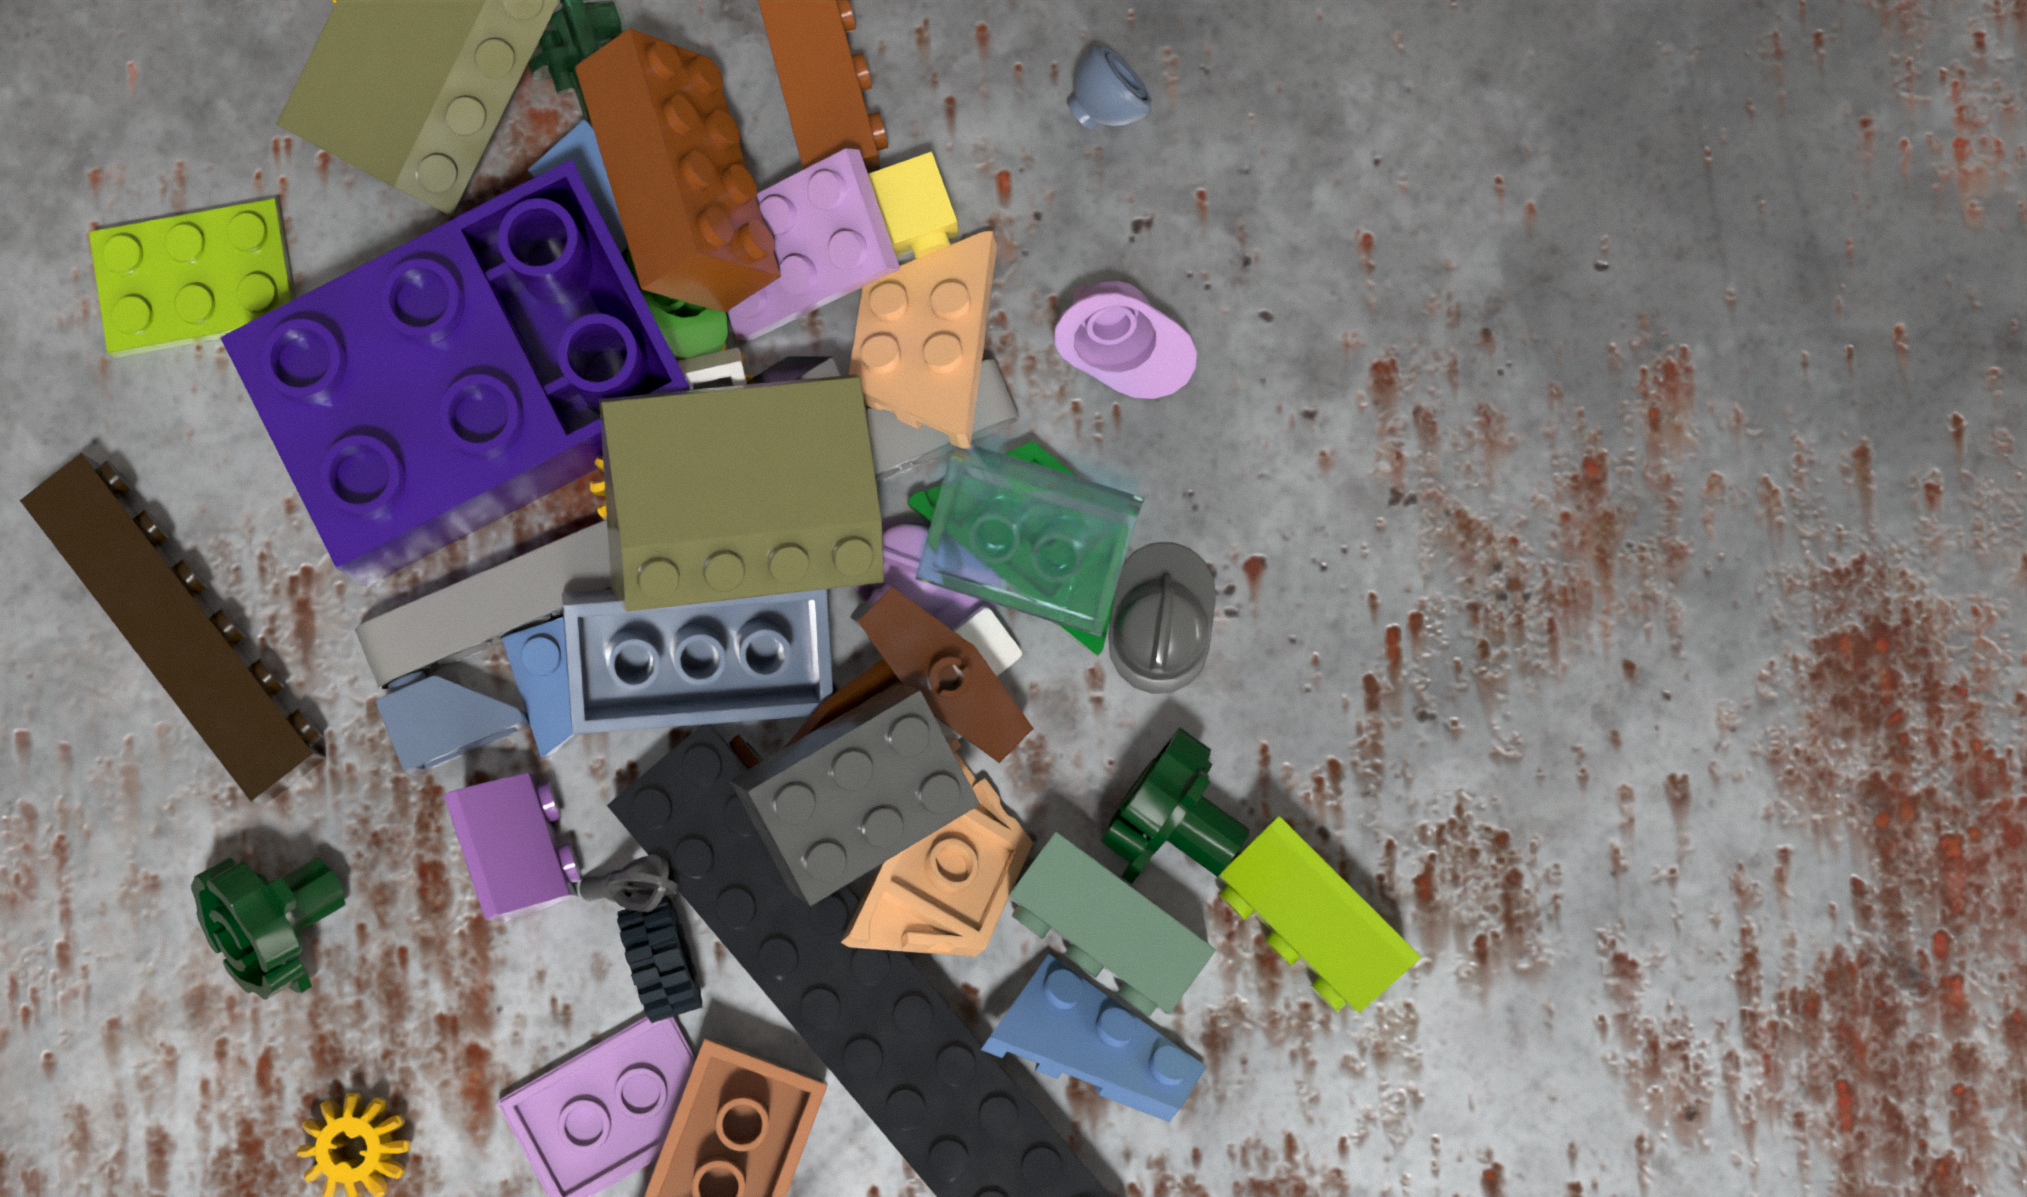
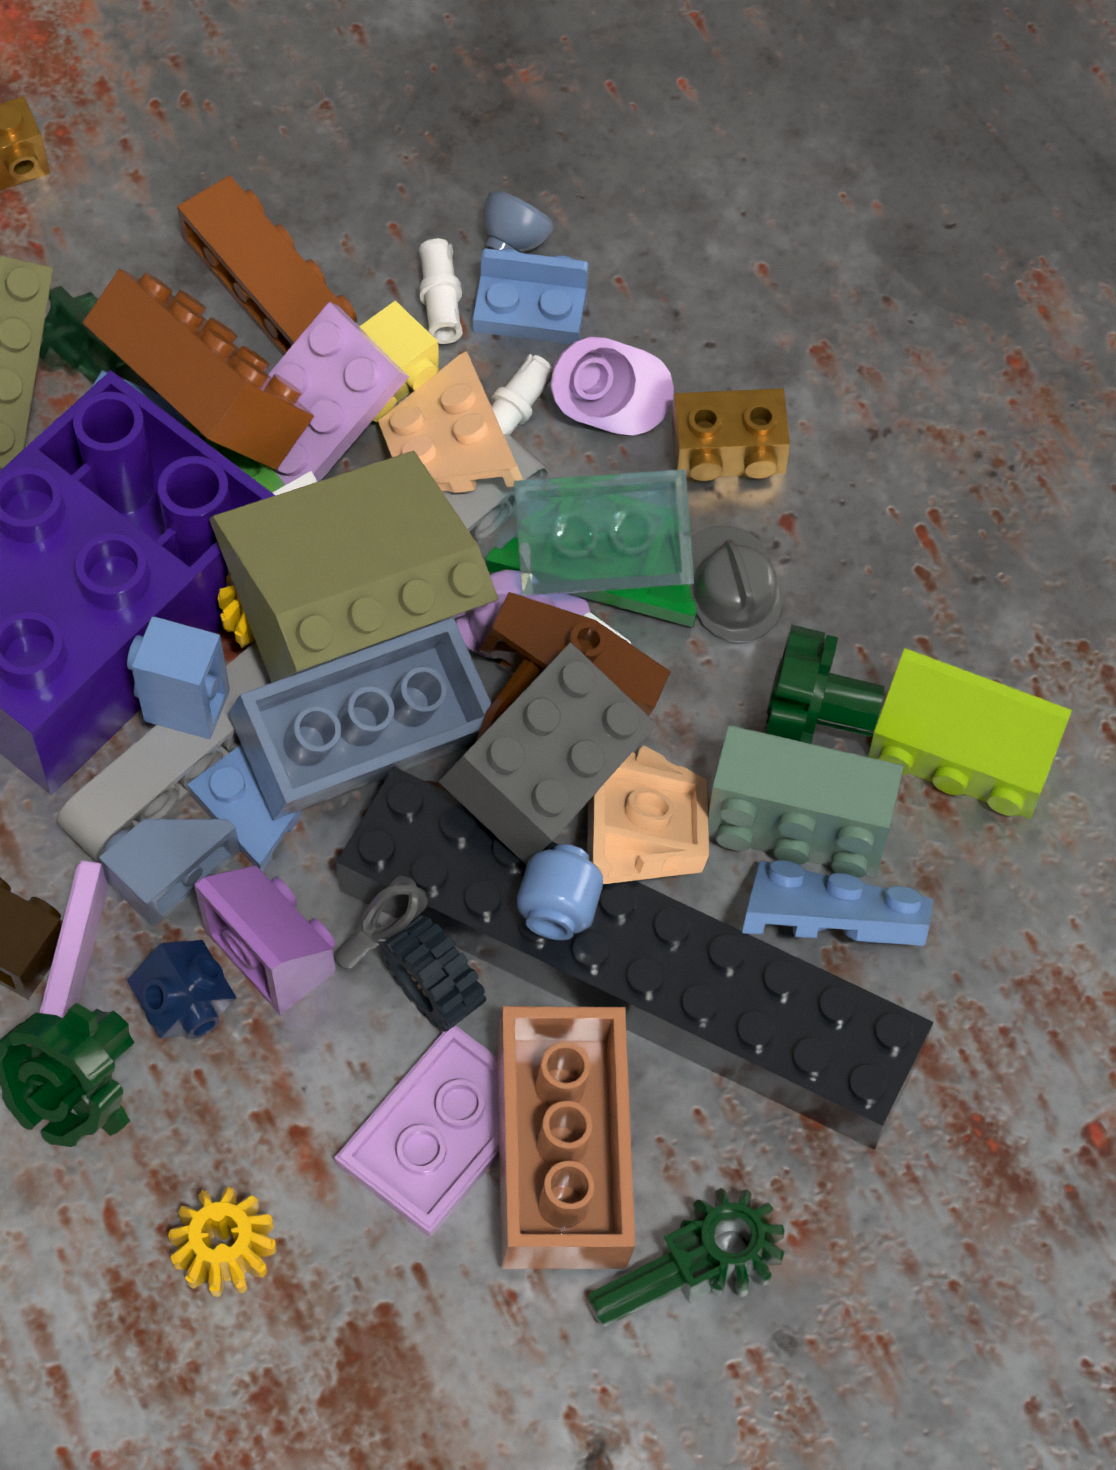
camera: 25 degrees left, 20 degrees down
none -> lavender tile [40,860,109,1018]
none -> medium blue brick [127,616,230,740]
none -> dark blue brick [127,940,237,1039]
none -> white pin [419,238,463,344]
none -> medium blue bracket [472,249,588,344]
none -> white pin [491,354,553,435]
none -> medium blue head [517,844,603,940]
none -> pearl gold brick [672,388,790,481]

